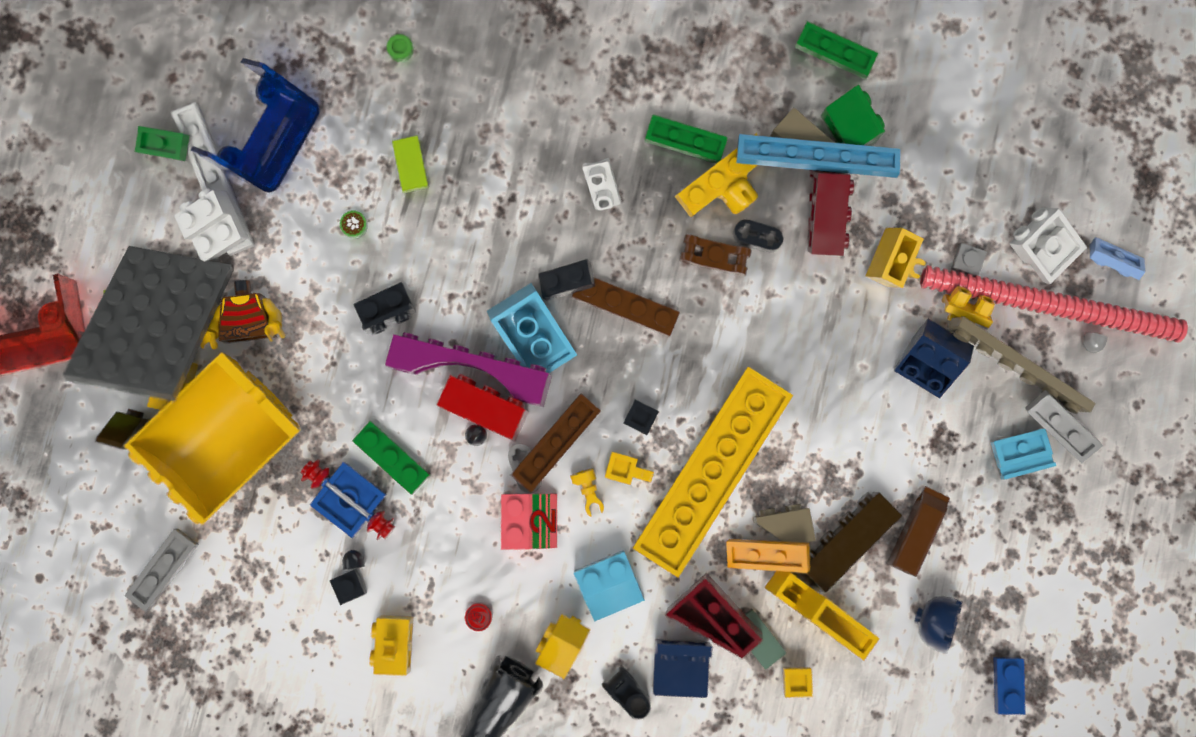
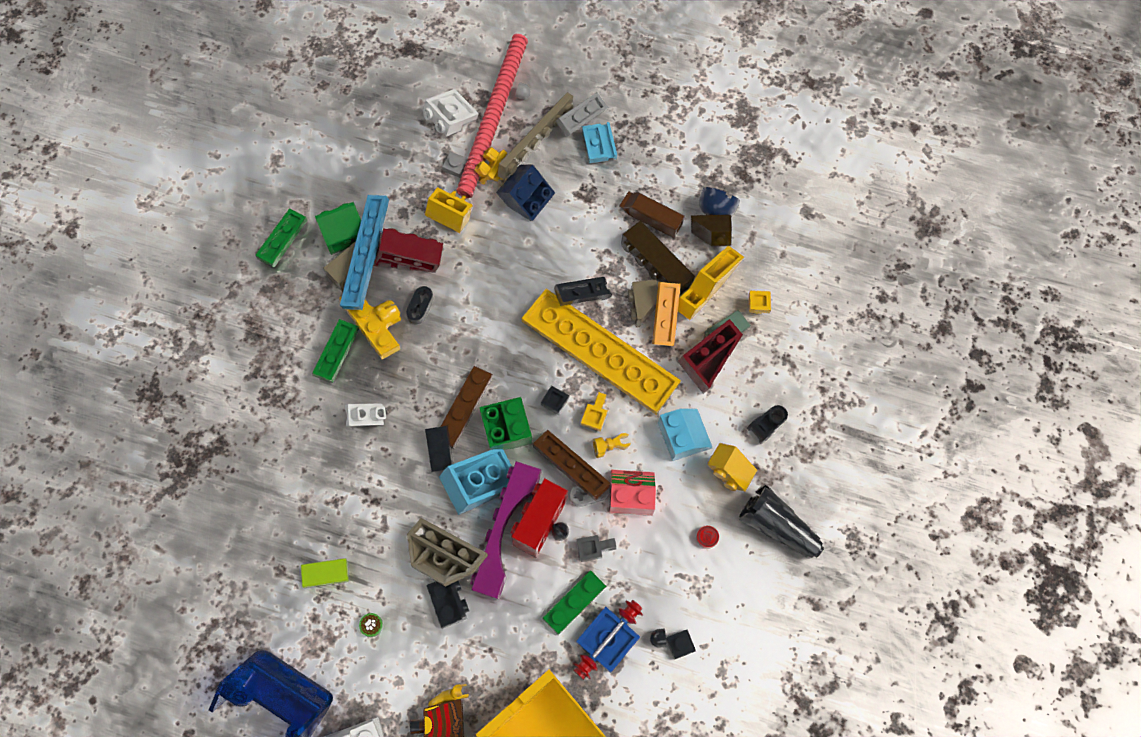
camera: 90 degrees left, 15 degrees down
yellow brick [369,615,414,676] -> none
bright green tile [387,34,414,62] -> none
dark blue bracket [653,639,712,698] -> none
reddish brown plate [679,234,752,276] -> none
blue plate [993,657,1026,715] -> none
light blue plate [1090,237,1145,280] -> none
none -> dark tan wedge [407,518,488,586]
none -> green slope [479,397,532,449]
none -> black plate [554,277,612,306]
none -> dark grey plate [576,535,616,562]
none -> dark brown slope [691,215,732,246]

